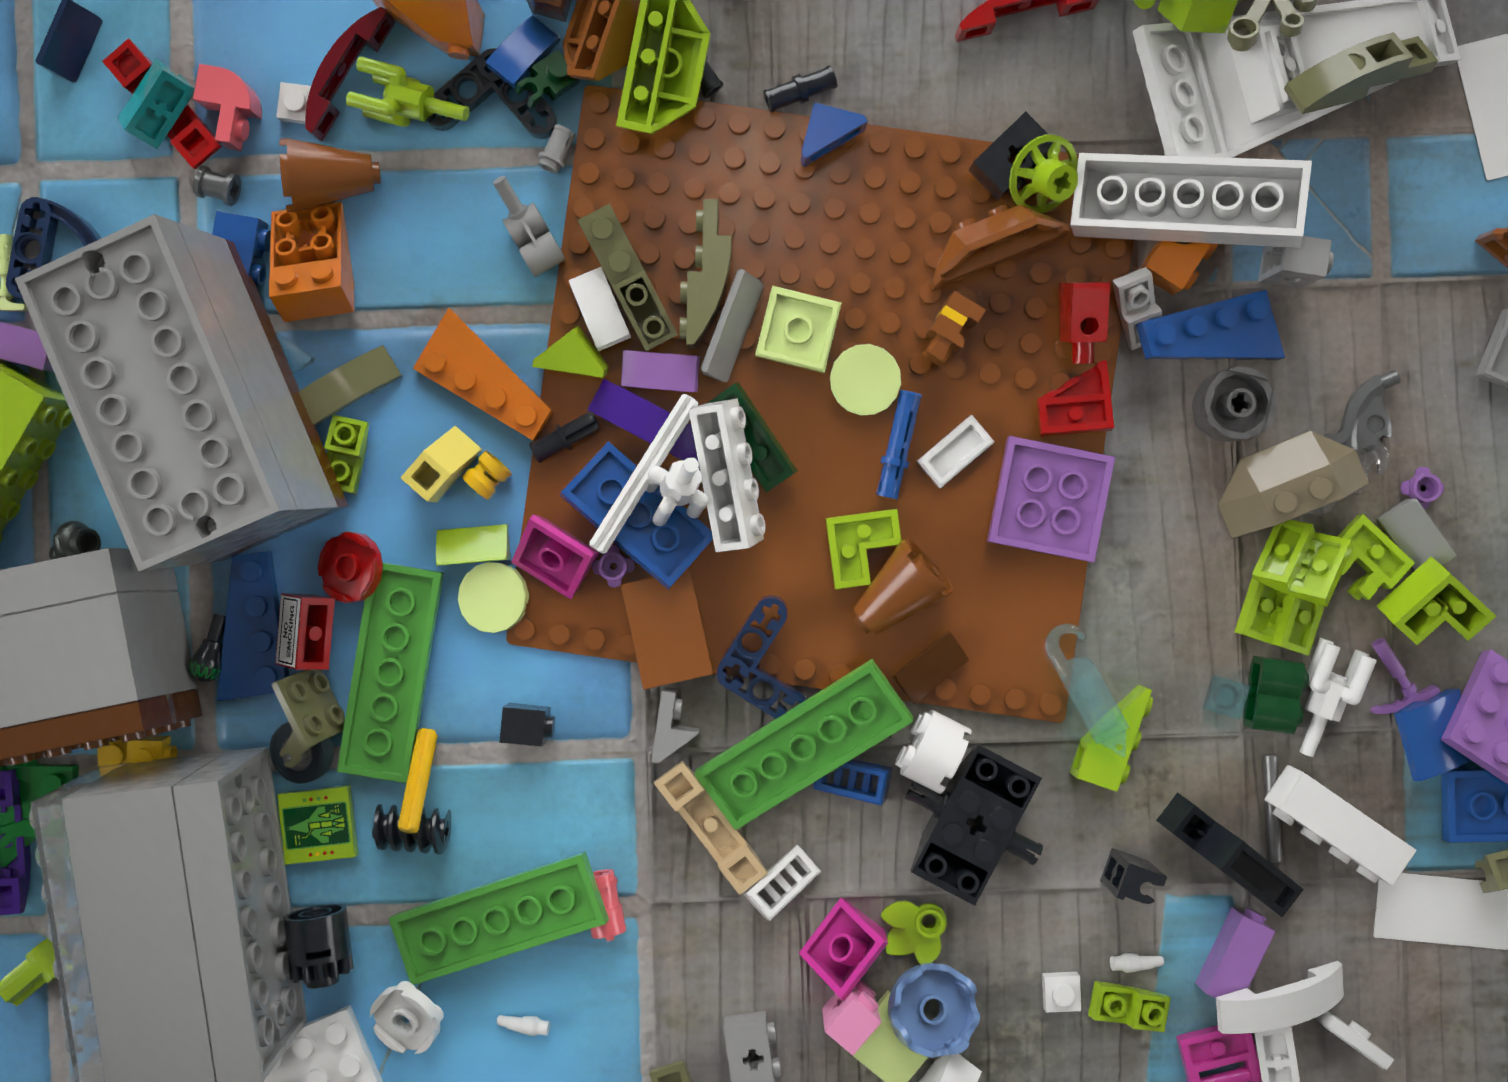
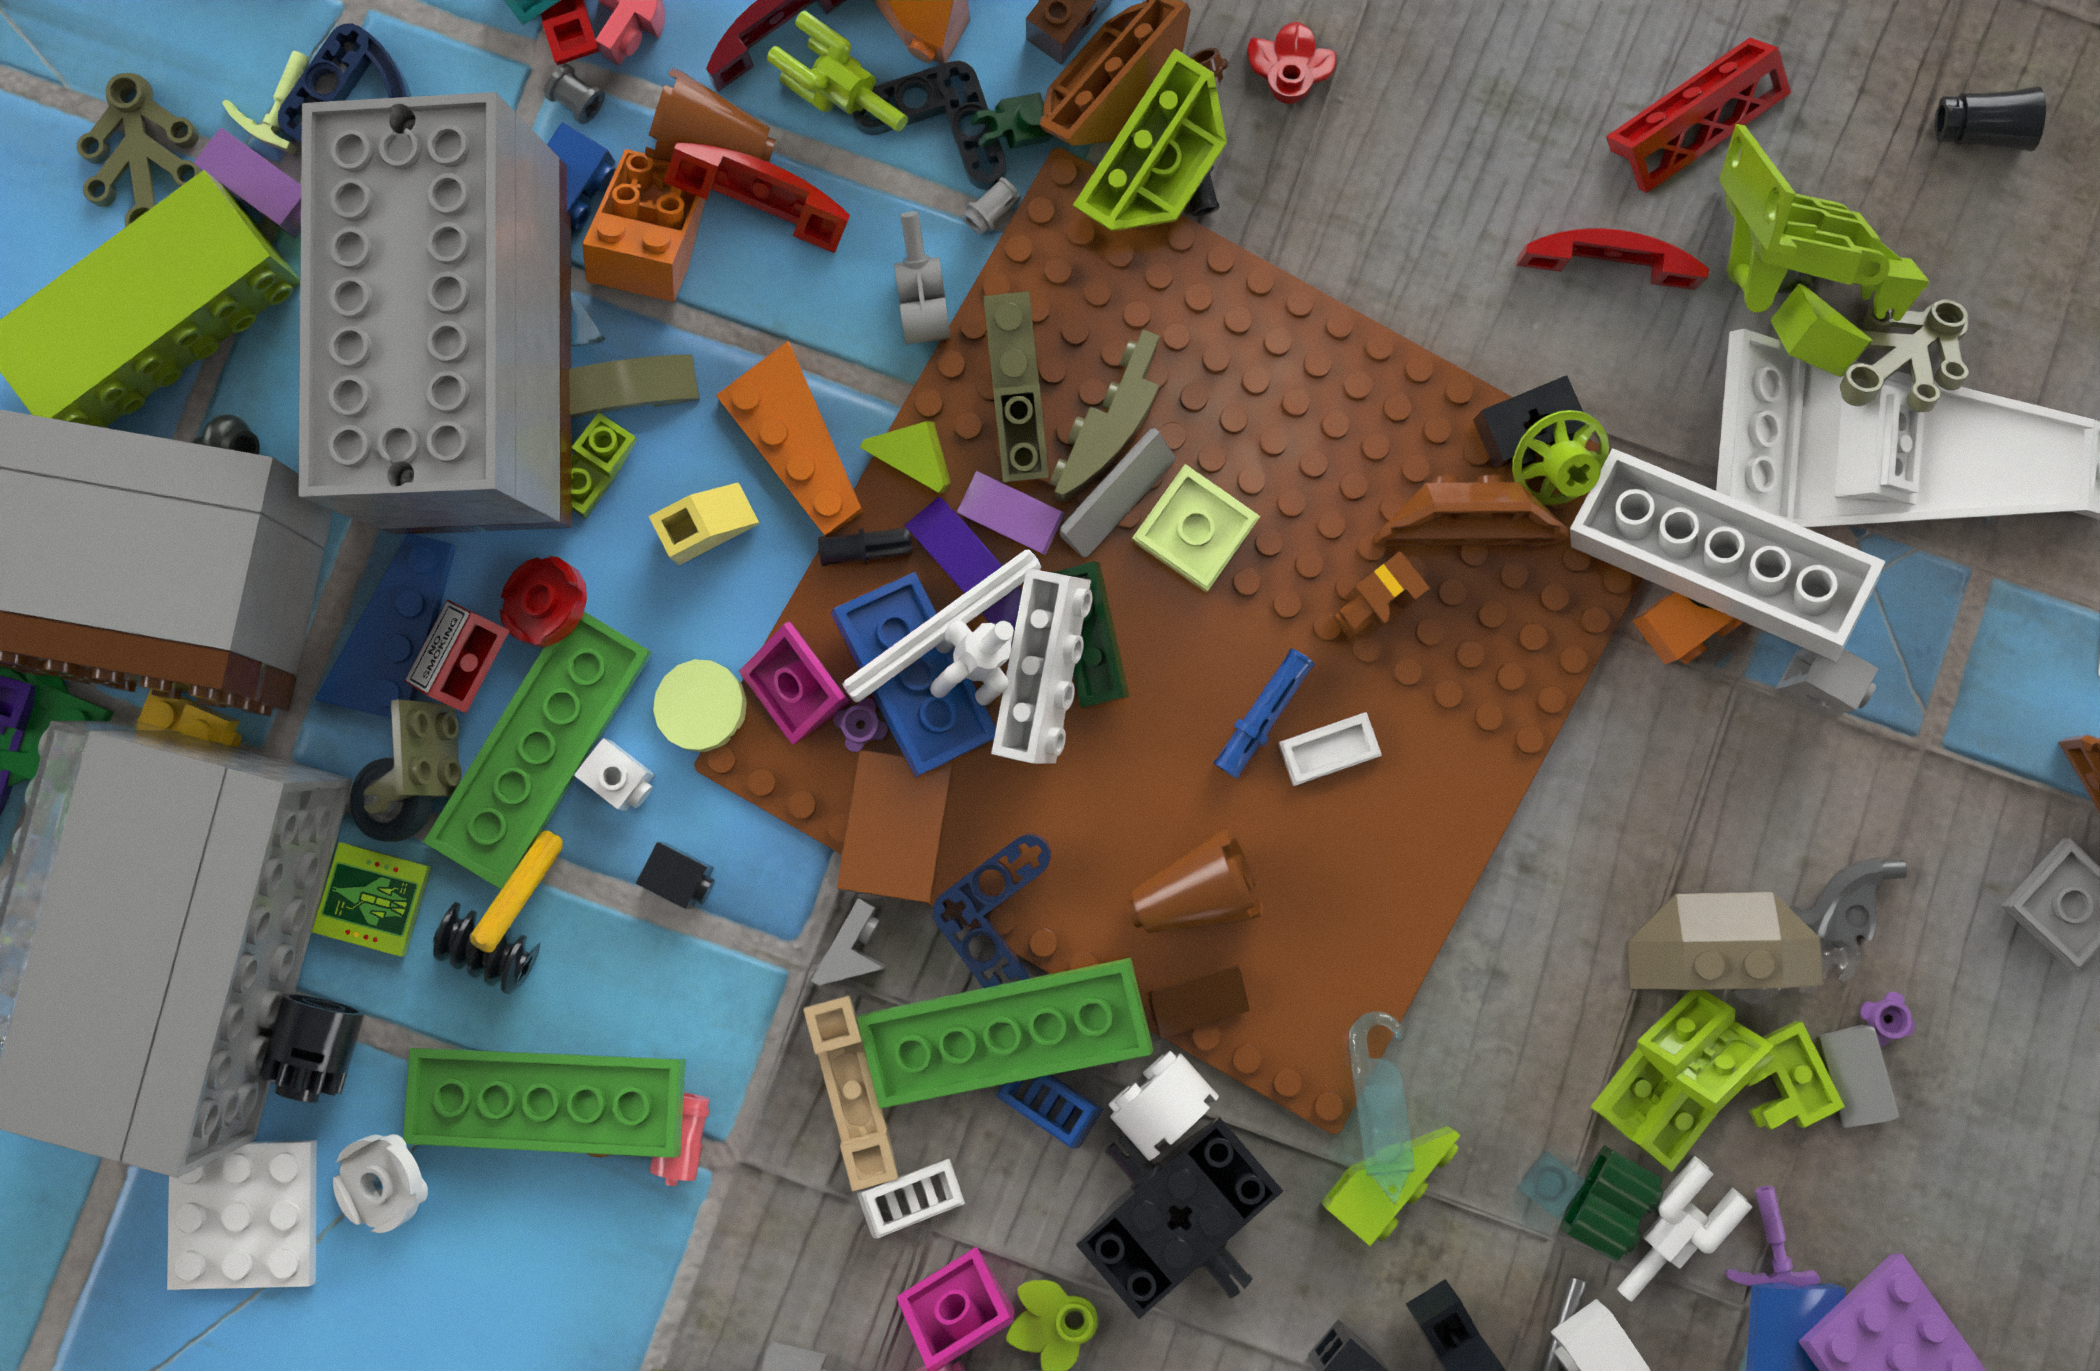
camera: 25 degrees right, 5 degrees down
black piece [189,613,226,682] -> none
white plate [276,82,311,124] -> none
lime slope [436,524,511,566] -> none
yellow wheel [461,450,512,500] -> none
blue slope [486,15,561,89] -> none
white piece [497,1015,550,1036] -> none
white slope [568,267,631,351] -> none
black pin [763,65,838,113] -> none
blue slope [800,102,868,167] -> none
lime plate [825,509,901,589] -> none
yellowish green tile [830,344,901,415] -> none
medium lavender plate [987,436,1115,562] -> none
red wing [1036,360,1114,437] -> none
red torso [1059,282,1110,364] -> none
white slope [1112,267,1162,350] -> none
blue wing [1136,290,1285,360] -> none
flat silver brick [1192,367,1278,442] -> none
olive slope [1284,32,1438,114] -> none
lime brick [1376,556,1497,645] -> none
none -> white brick [574,738,655,811]
none -> red slope [664,143,850,253]

